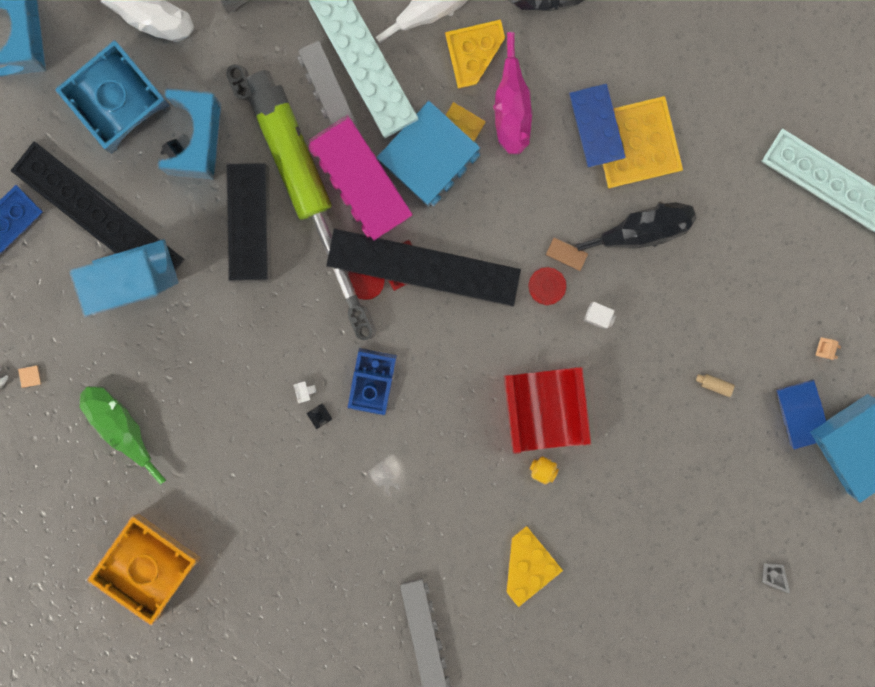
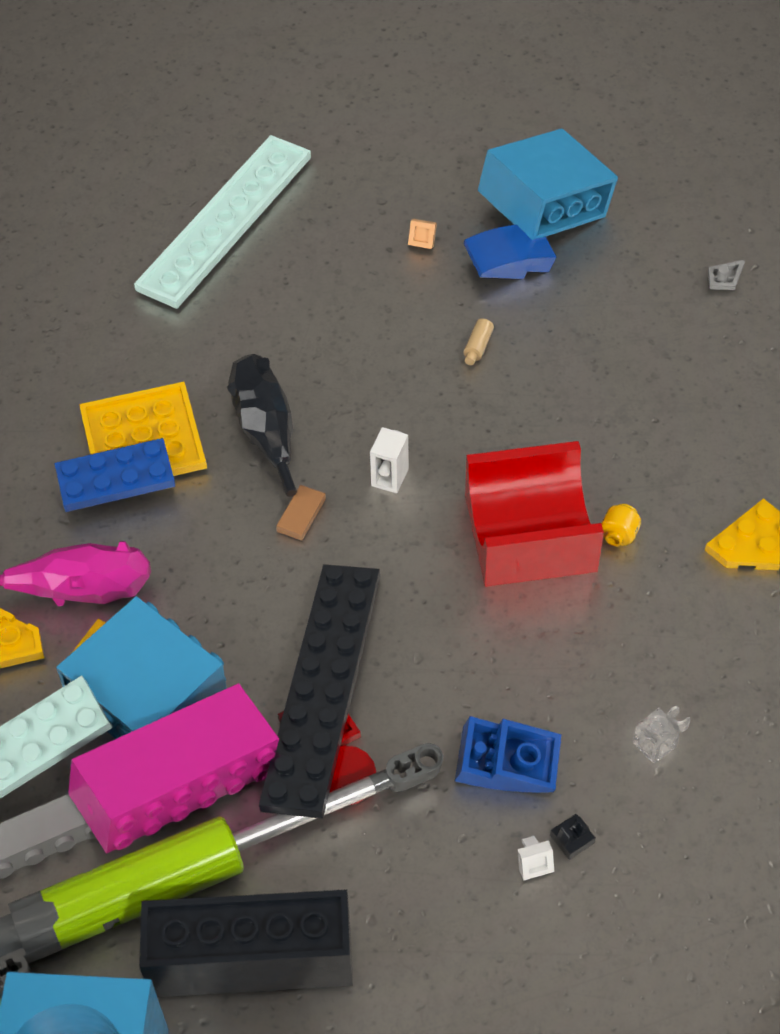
camera: 90 degrees left, 35 degrees down
red tile [528,267,566,305] -> none

